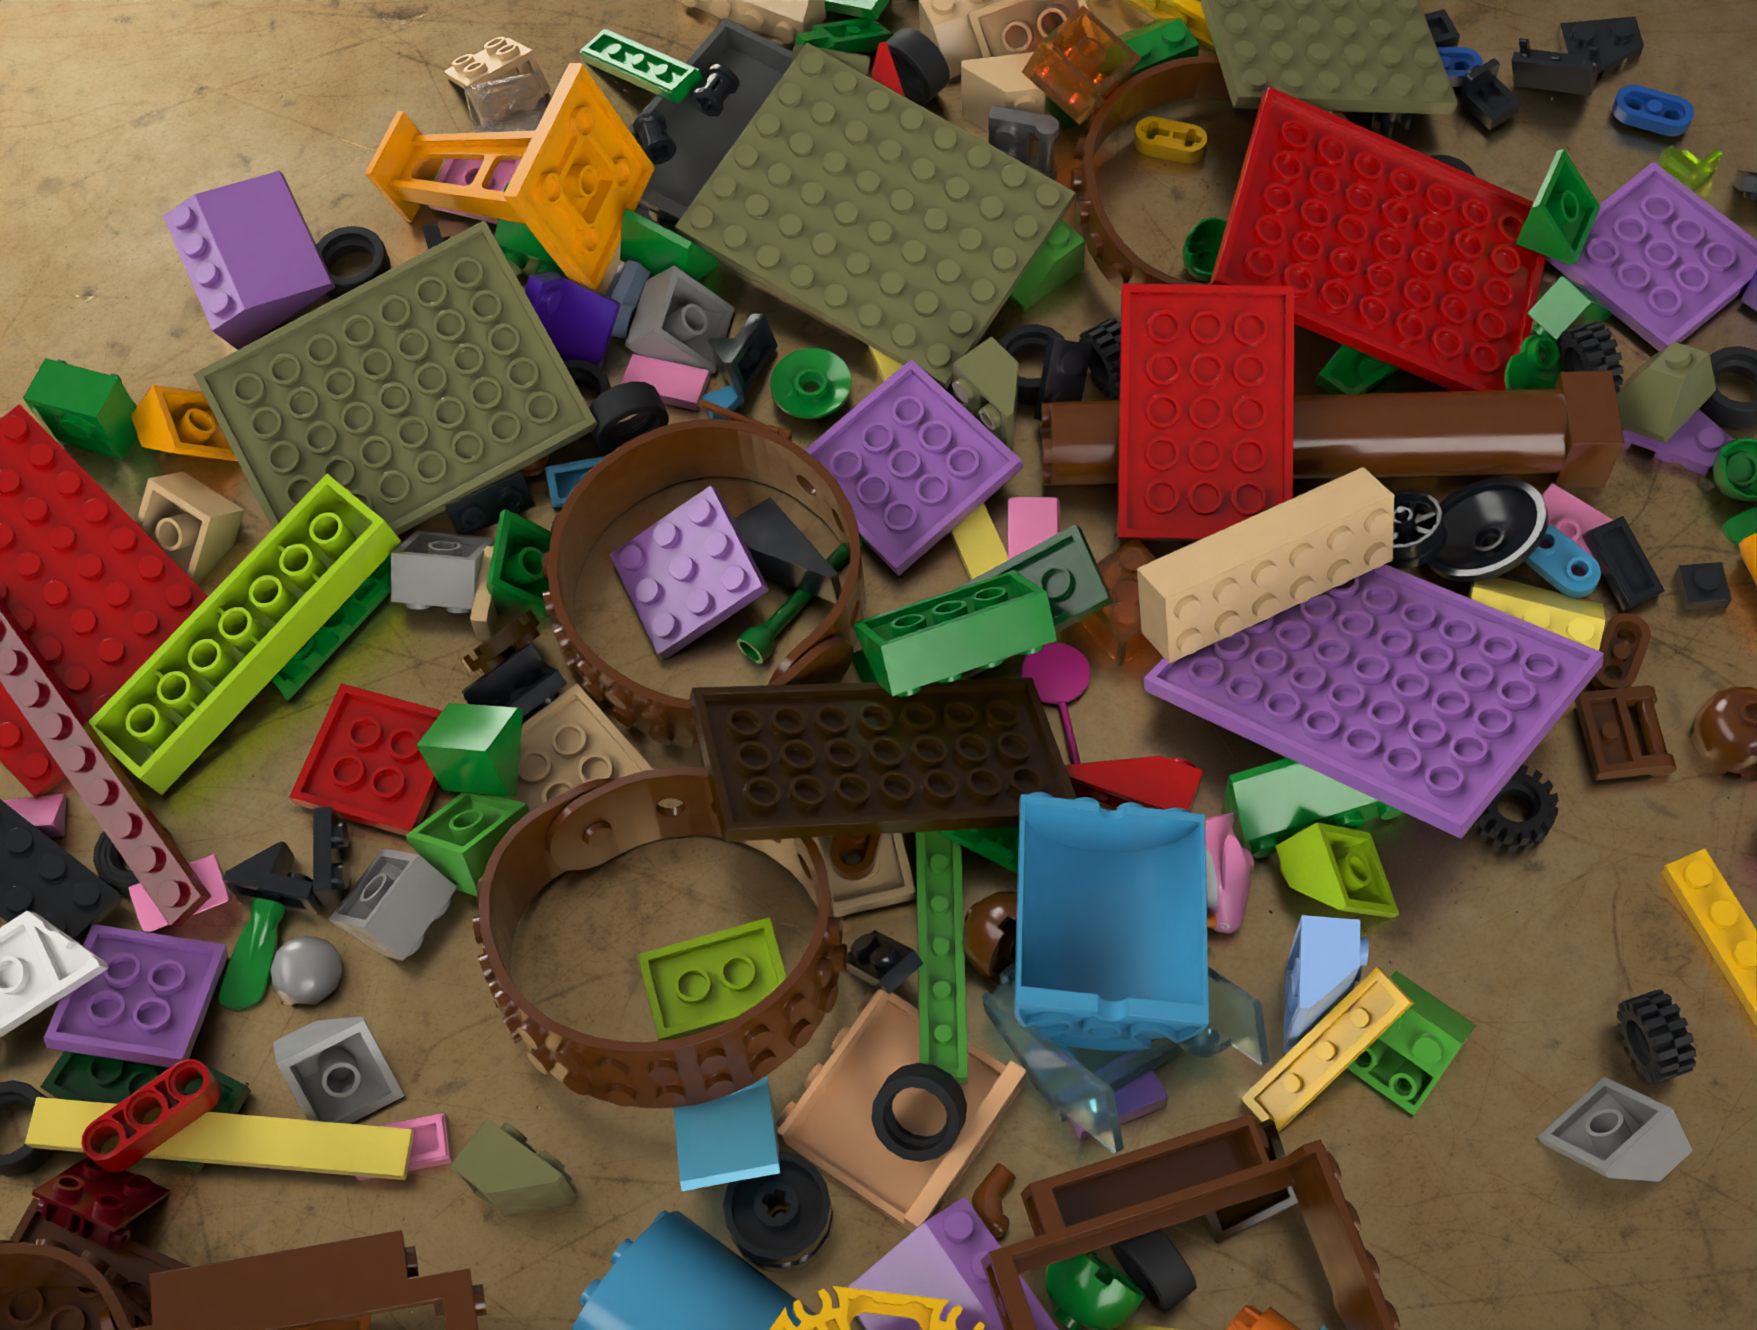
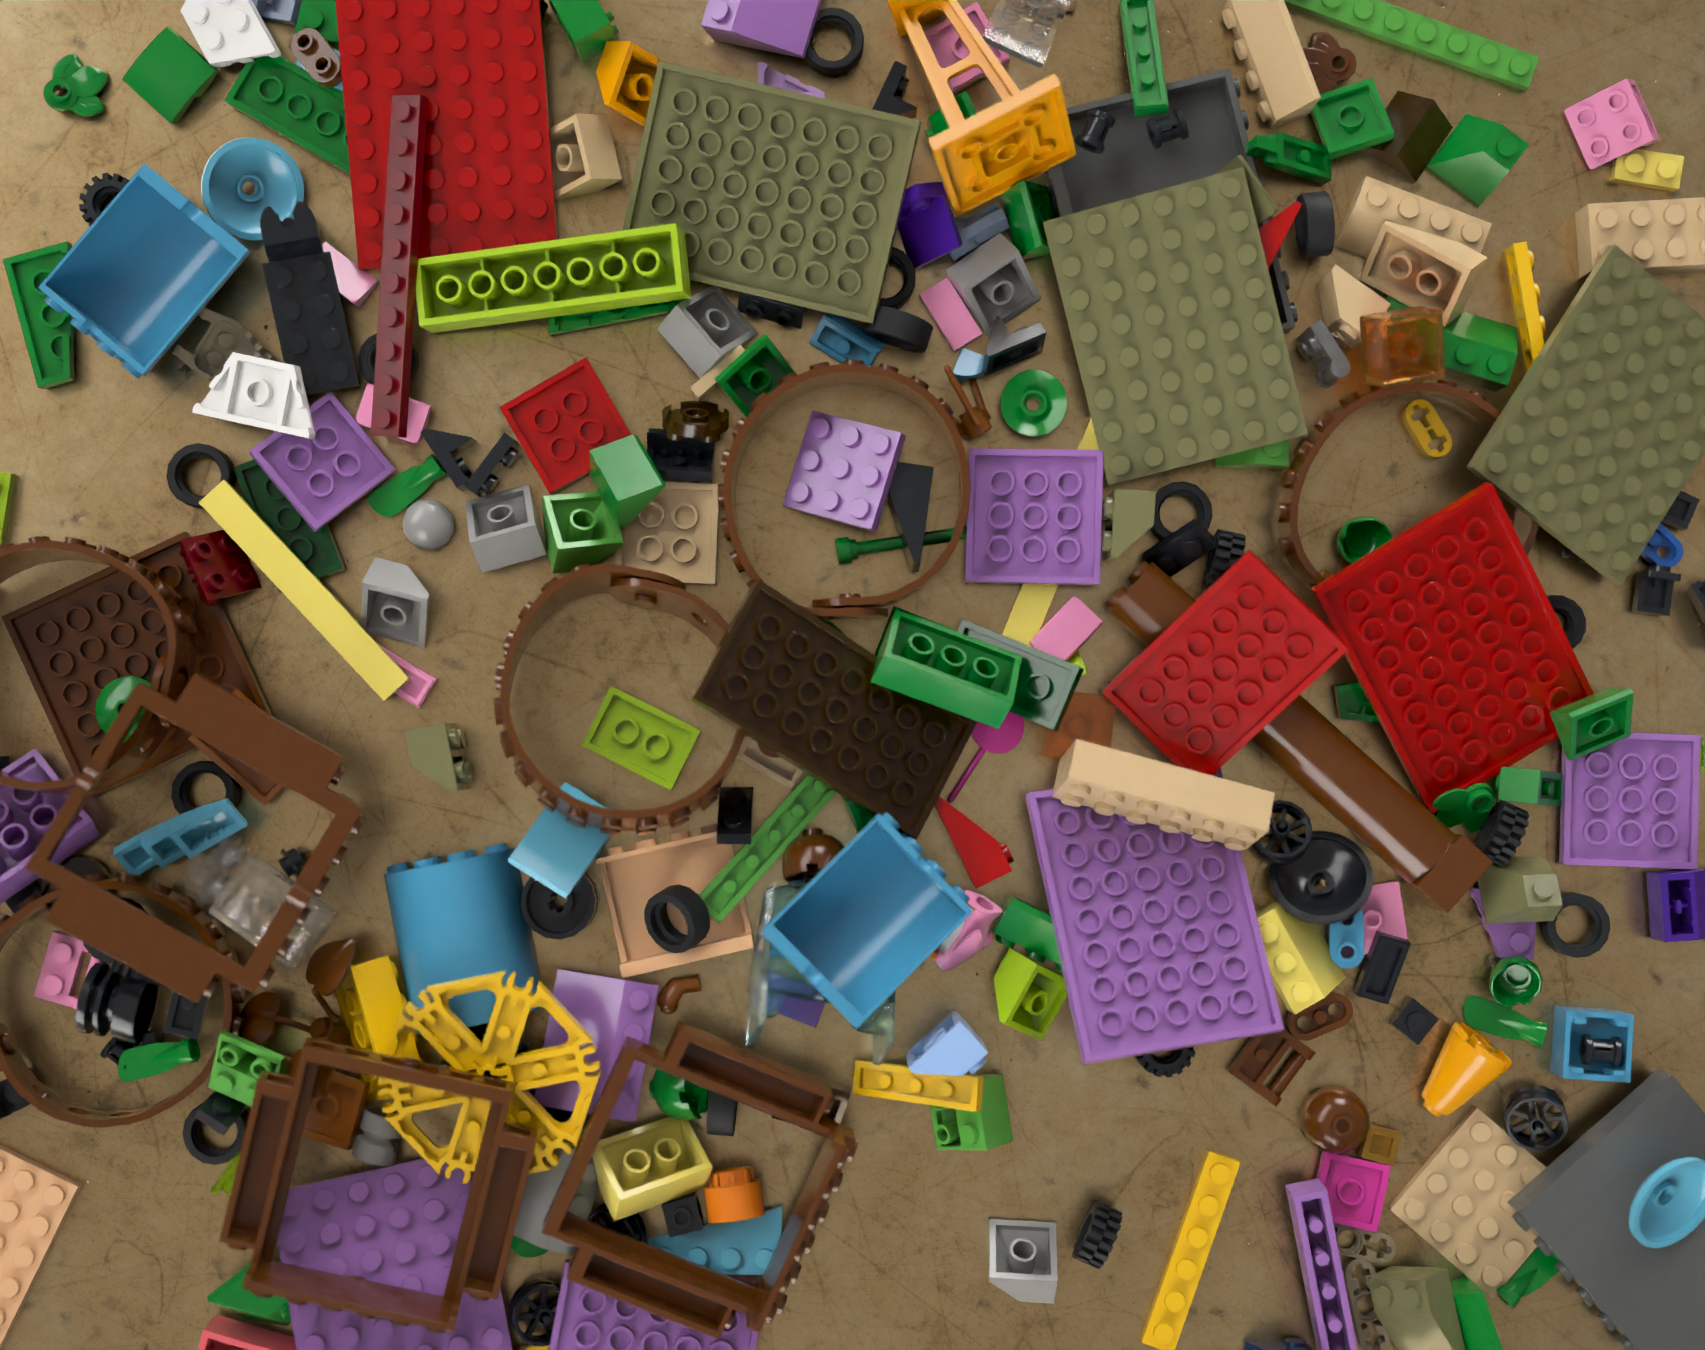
camera: 30 degrees right, 25 degrees up
red beam [81,1059,221,1173] -> none

